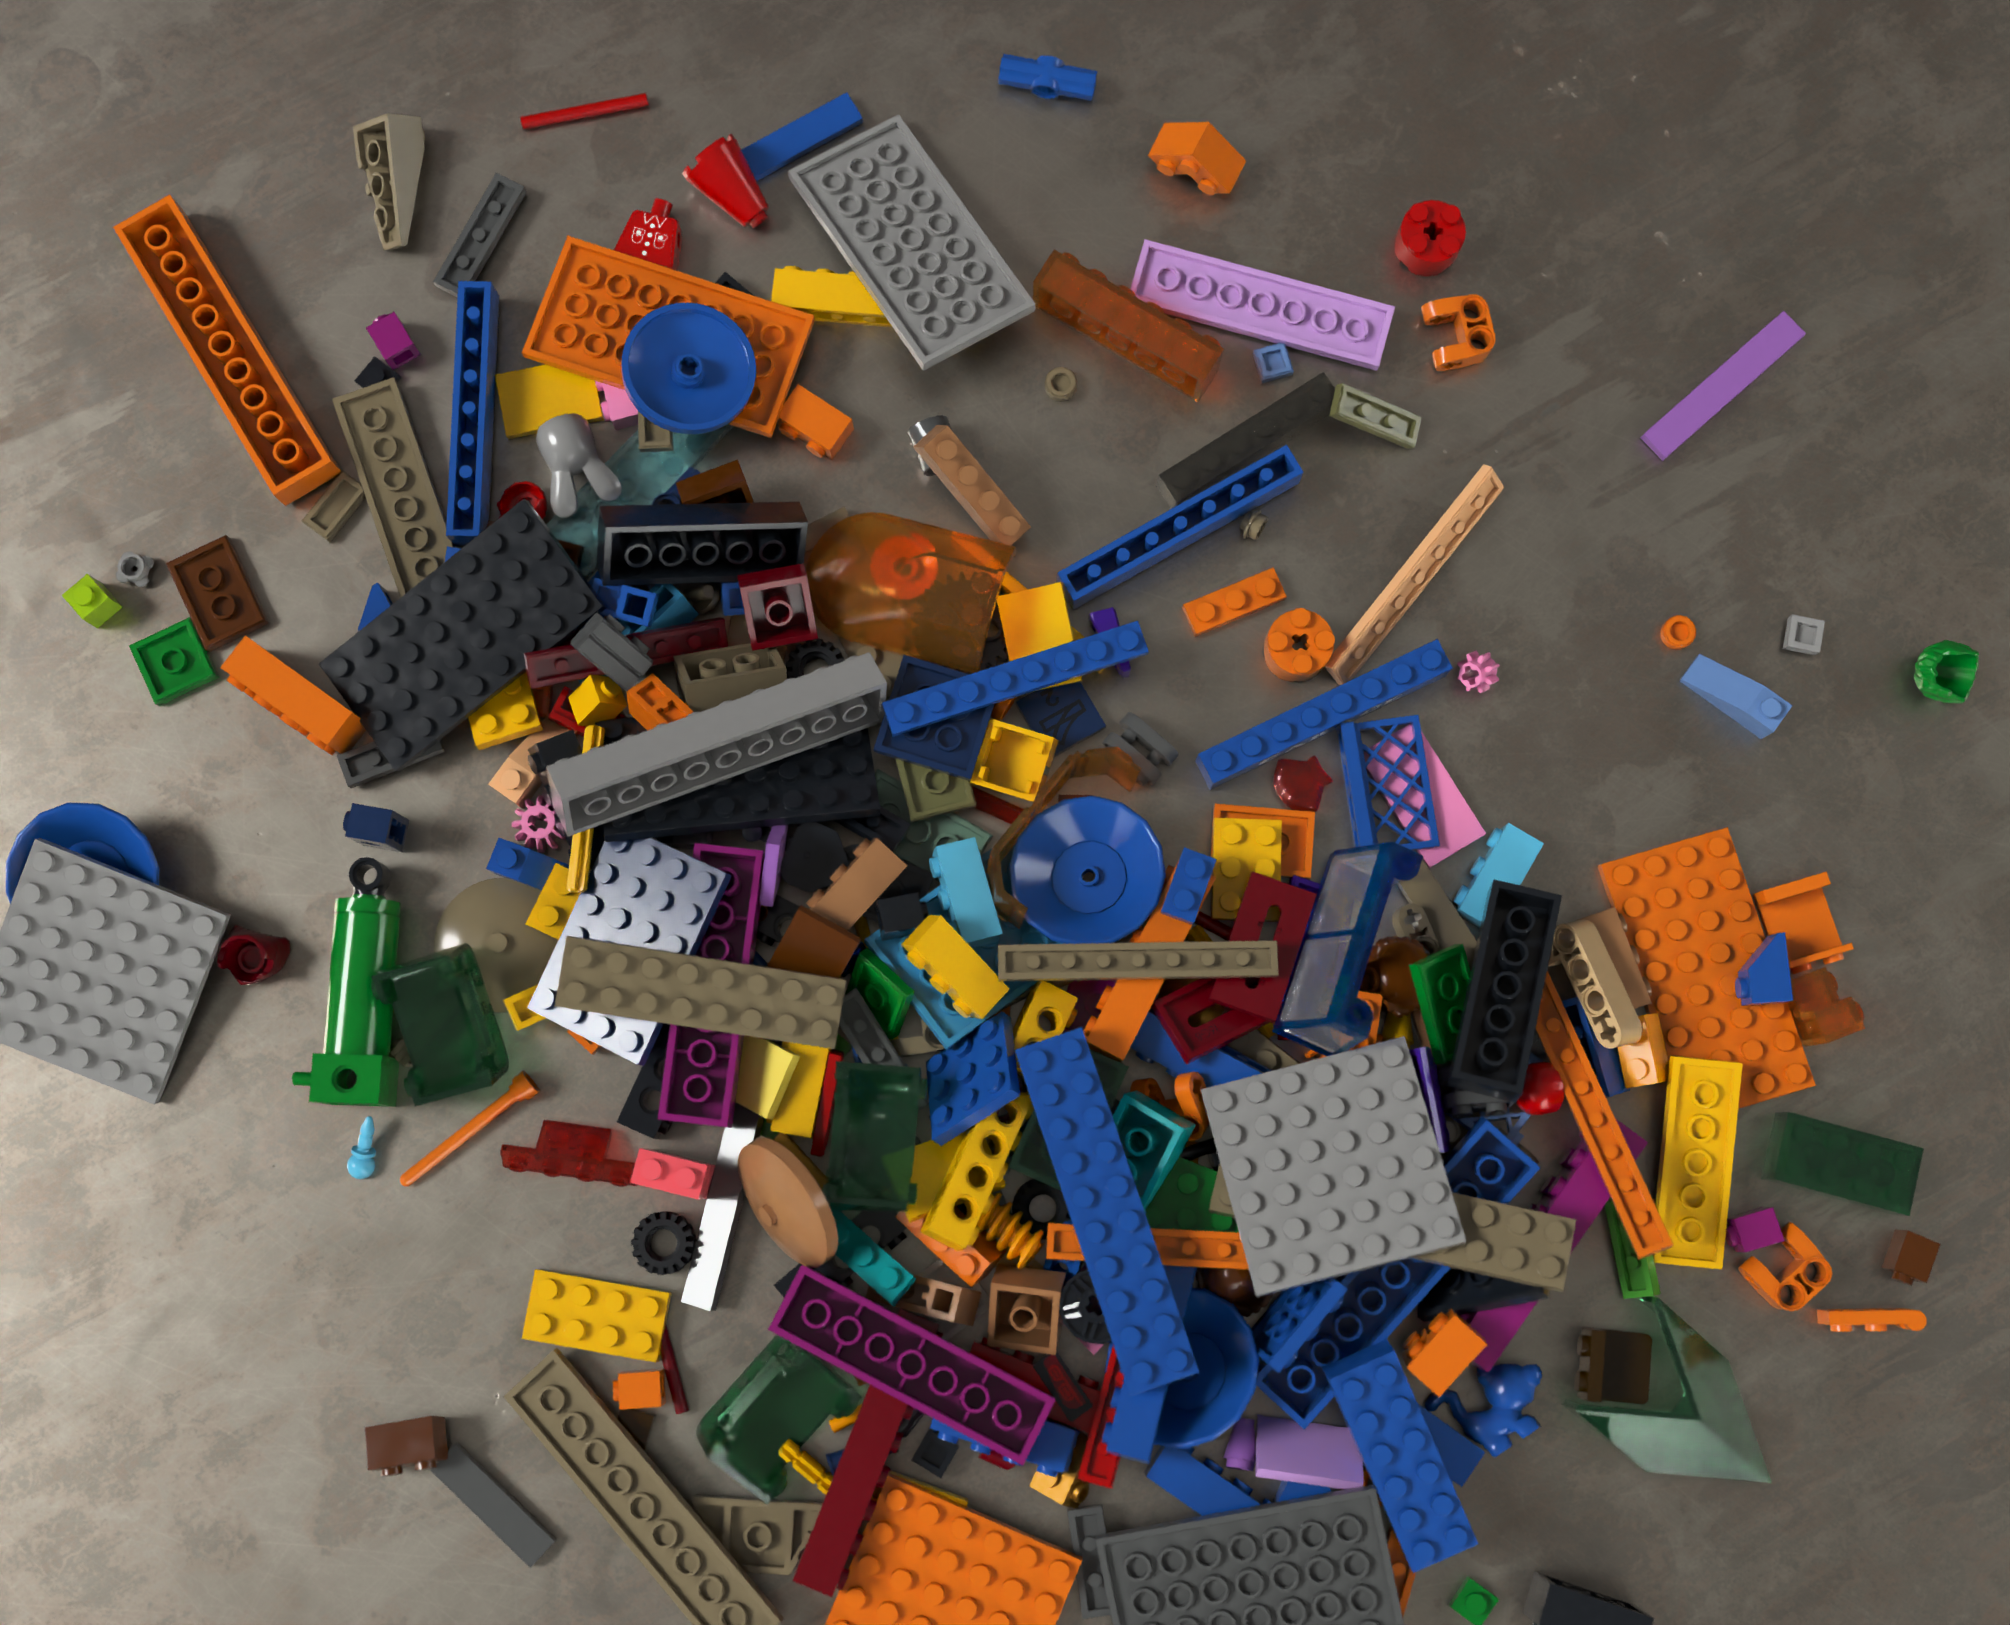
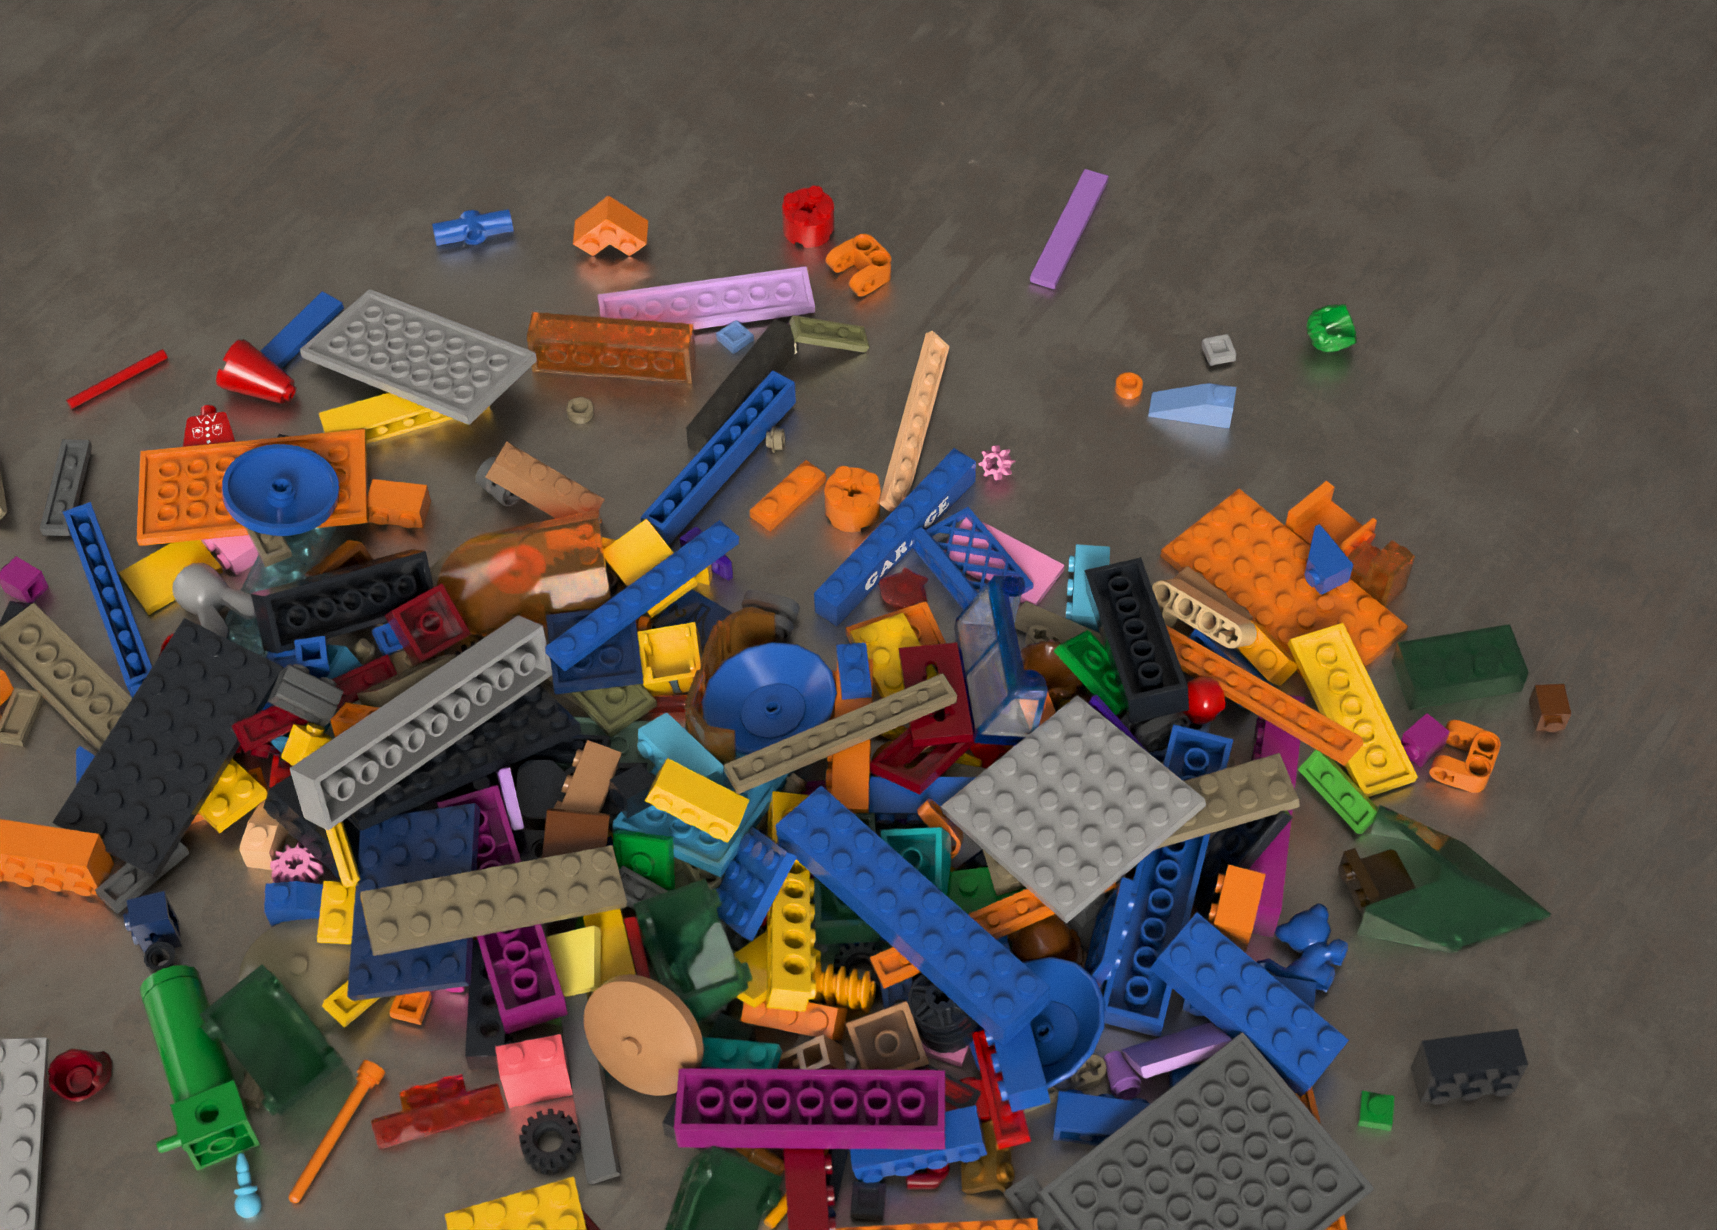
camera: 25 degrees left, 25 degrees down
orange plate [1817,1308,1927,1332] -> none

